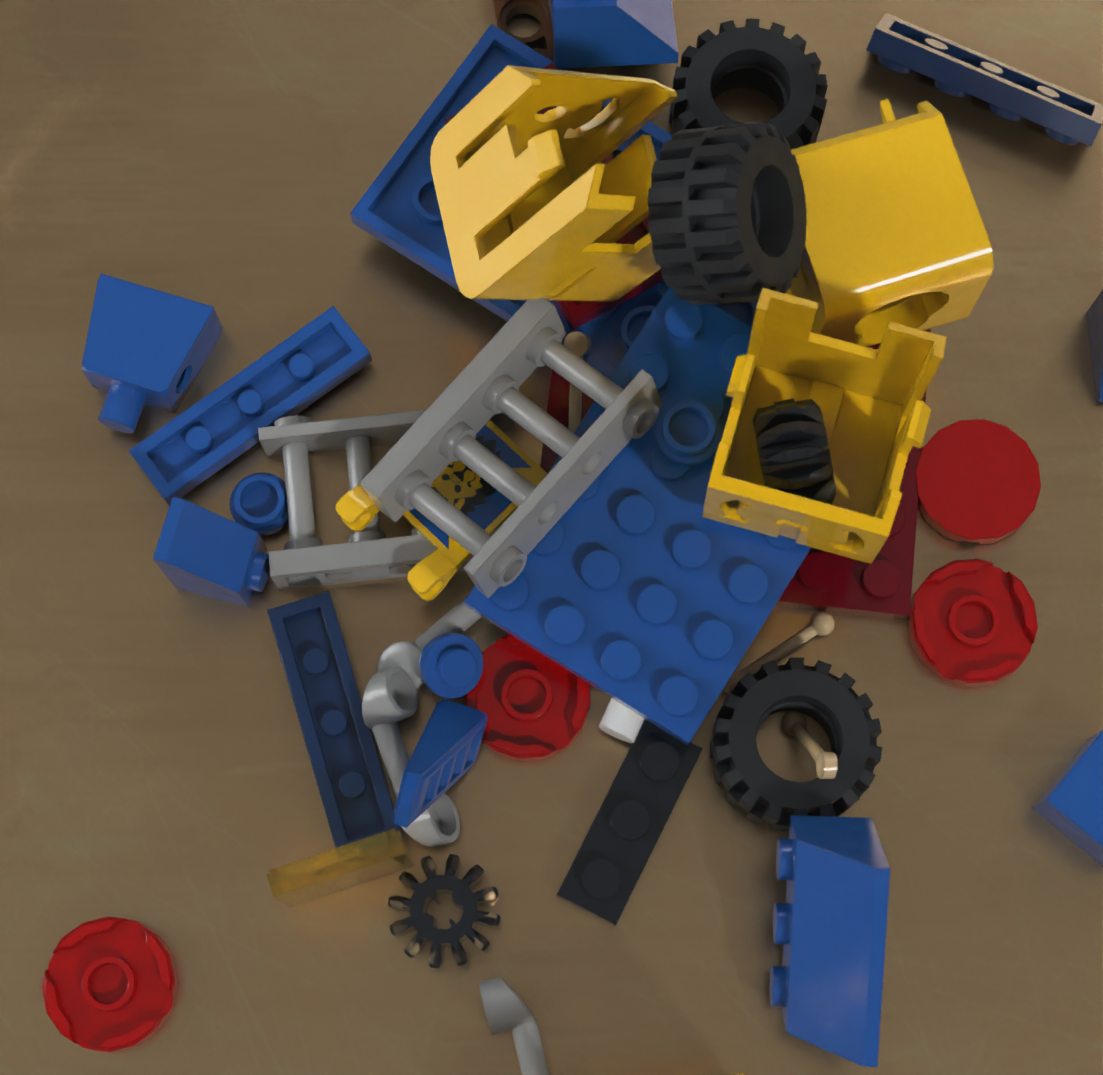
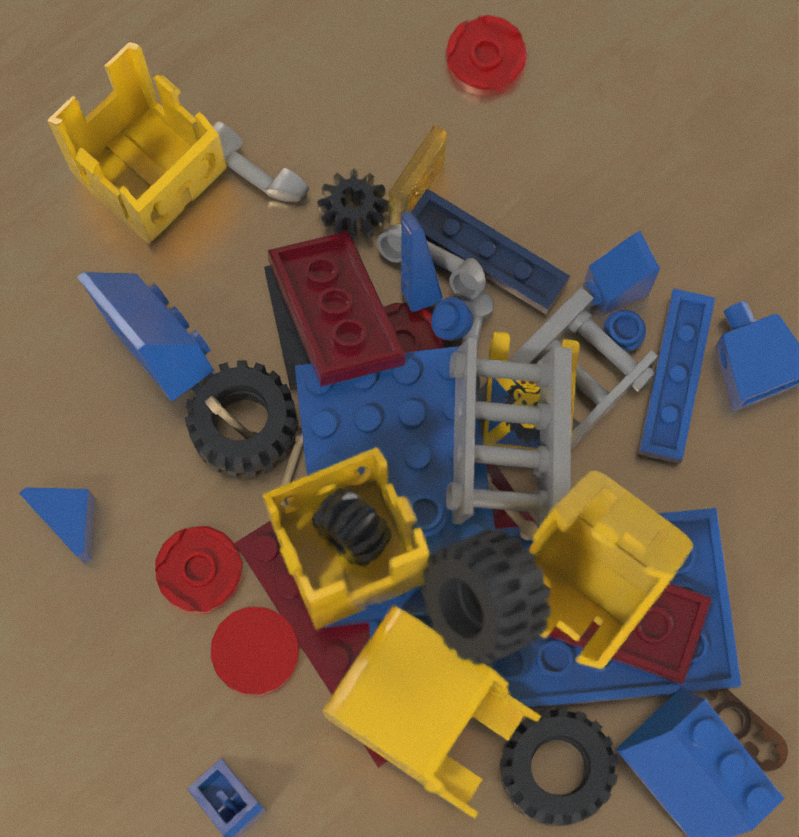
camera: 140 degrees right, 0 degrees up
none -> dark red tile [268,231,406,387]

